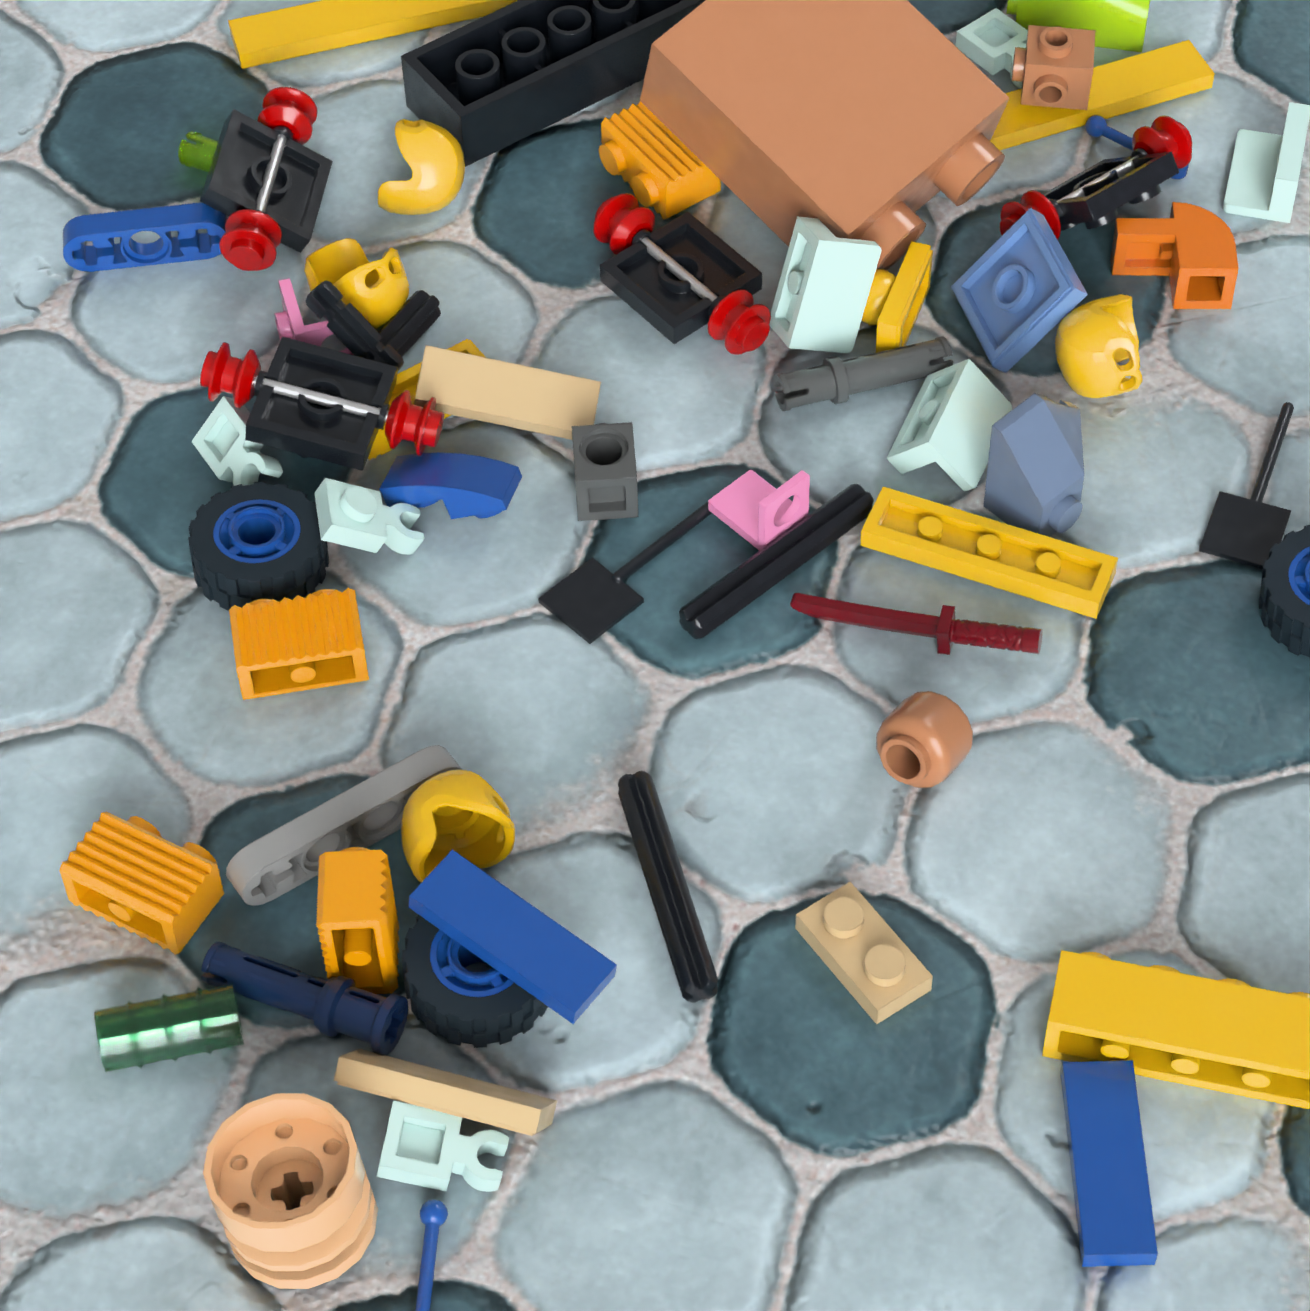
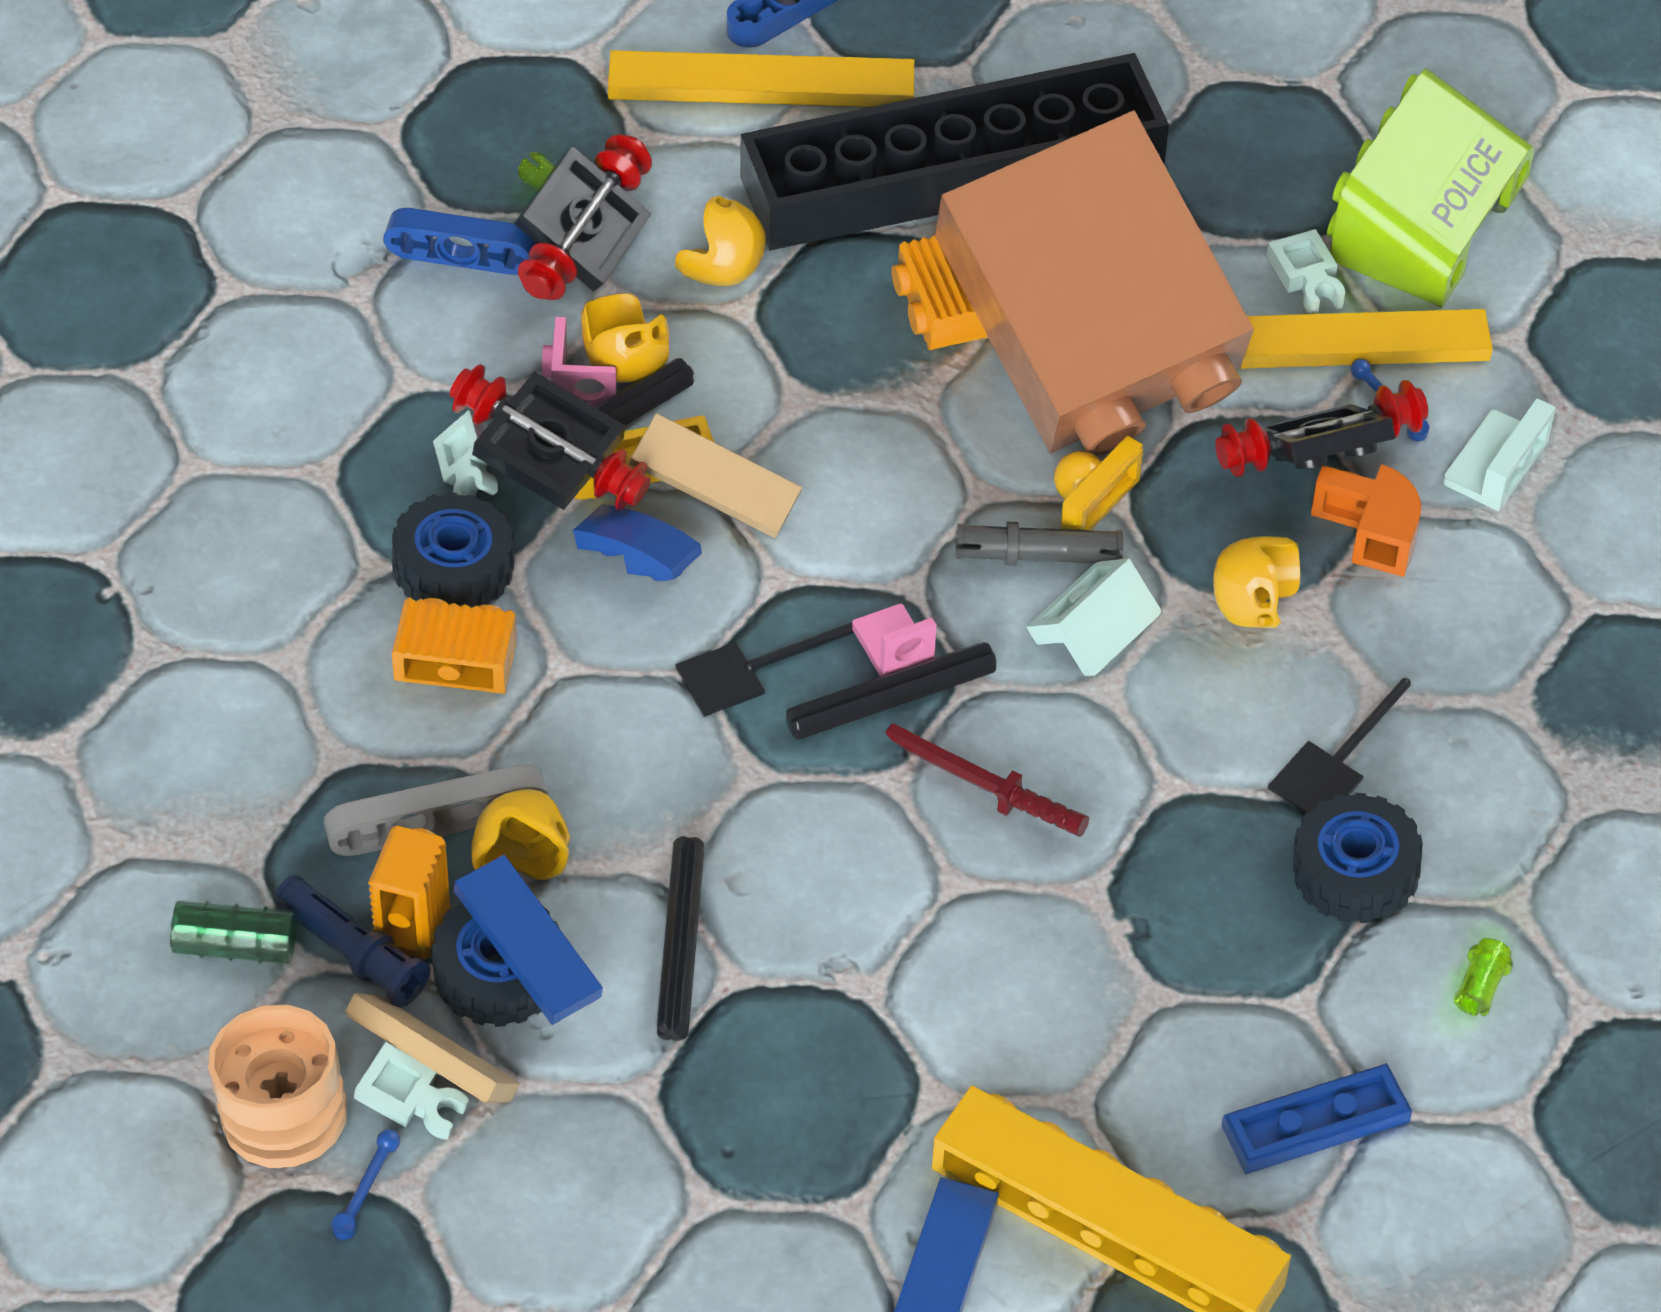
camera: 15 degrees right, 0 degrees up
light orange brick [59,811,224,955] -> none
black axle [305,280,404,371] -> none
light aqua plate [314,478,425,555] -> none
dark grey brick [572,422,639,521] -> none
black plate [593,193,771,355] -> none
light aqua panel [769,216,882,353] -> none
tan plate [795,881,933,1024] -> none
yellow plate [860,486,1118,619] -> none
nougat head [876,691,973,788] -> none
medium blue tile [951,208,1088,373] -> none
sand blue slope [983,393,1084,537] -> none
nougat brick [1012,25,1095,110] -> none

